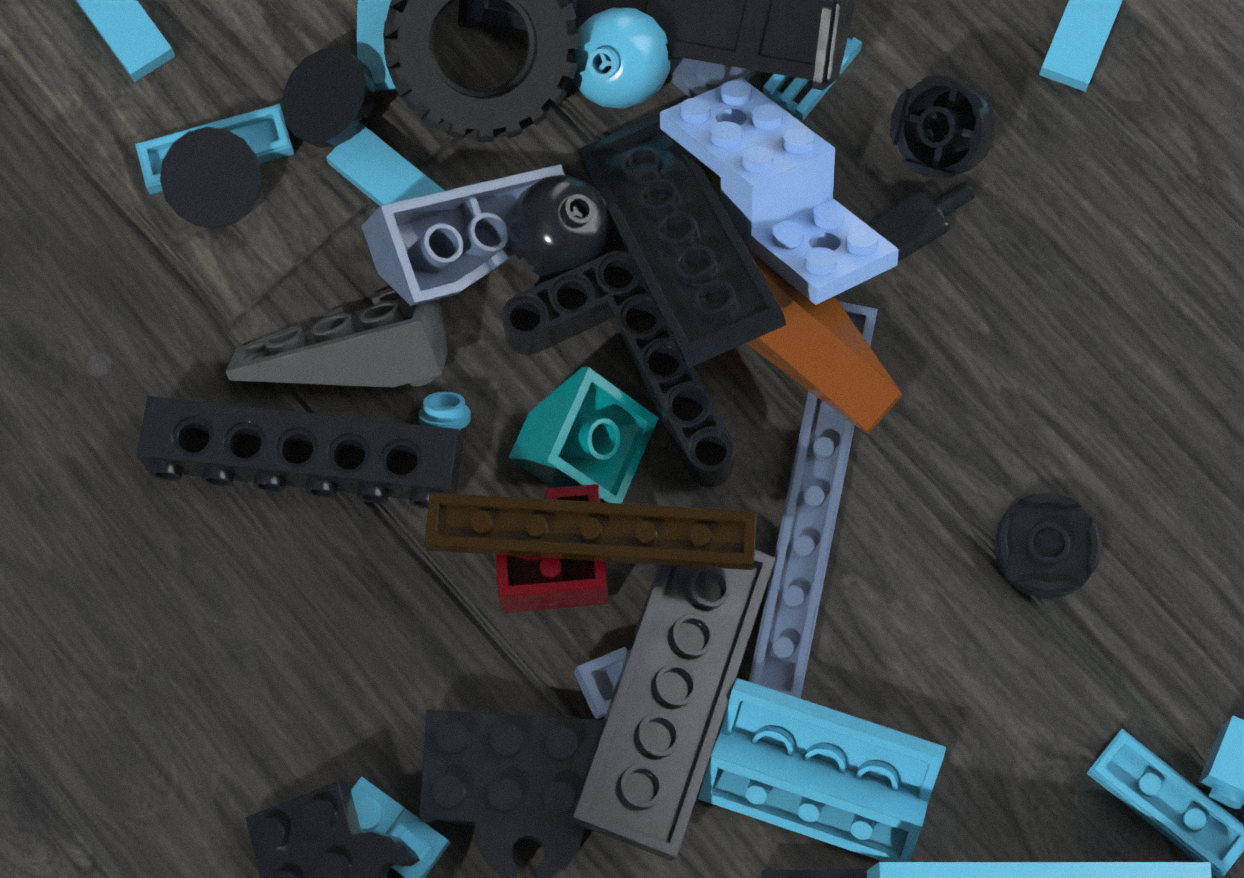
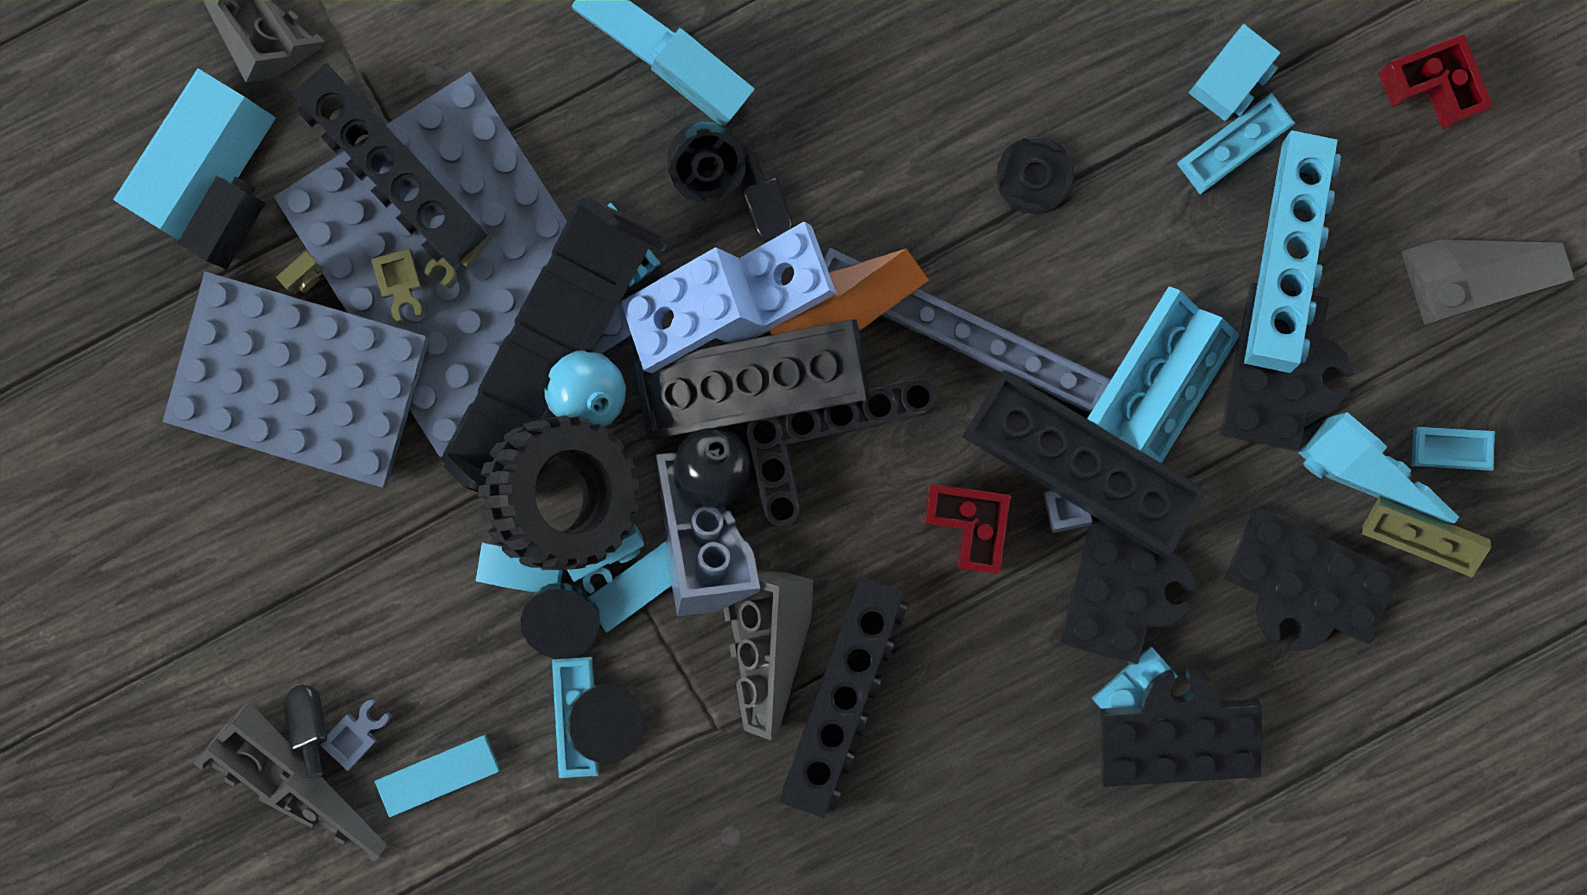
camera: 80 degrees left, 15 degrees up
medium azure plate [419,392,471,431] -> none
dark brown plate [424,492,757,570] -> none
teal slope [509,367,659,504] -> none
none -> medium azure plate [567,523,644,594]
none -> medium azure brick [650,28,754,126]

